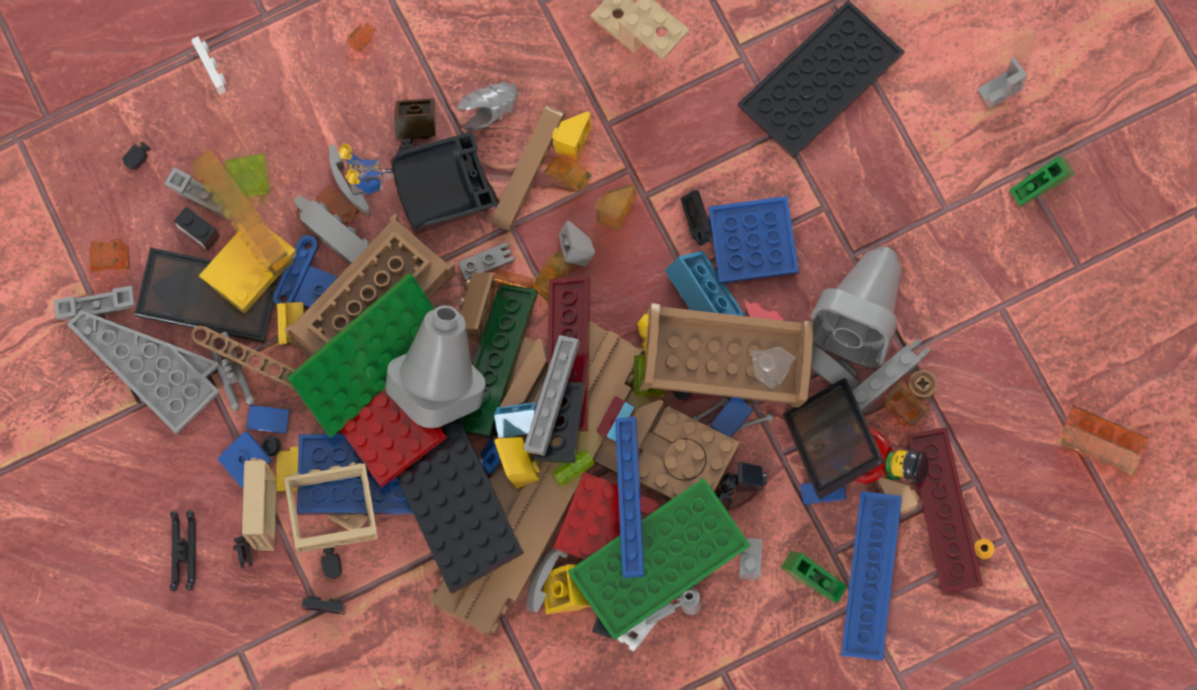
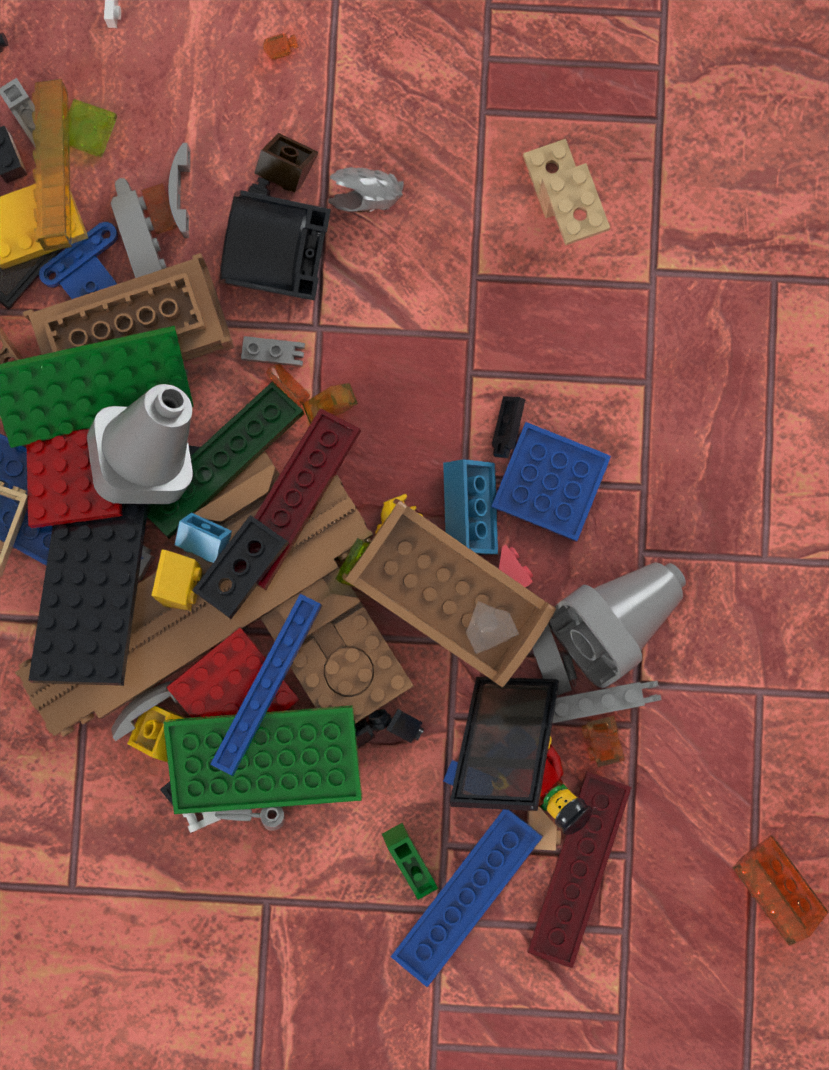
camera: 25 degrees right, 10 degrees up
yellow panel [277,302,304,344] -> none
torso [339,143,394,197] -> none
medium nougat slope [459,272,497,340] -> none
blue slope [480,438,502,475] -> none
medium nougat beam [491,105,565,232] -> none
light grey plate [524,335,580,456] -> none
clear yellow slope [545,156,592,191] -> none
clear neon green axle [551,450,595,487] -> none
yellow slope [552,112,592,161] -> none
light grey slope [558,221,595,267] -> none
clear yellow slope [595,184,636,232] -> none
dark red slope [597,396,636,443] -> none
light grey hinge [692,398,729,422] -> none
blue slope [710,397,753,438] -> none
light grey hinge [736,413,774,432] -> none
black plate [738,0,905,159] -> none
light grey slope [739,538,762,580] -> none
medium nougat wheel [908,370,937,401] -> none
light orange plate [974,539,994,559] -> none

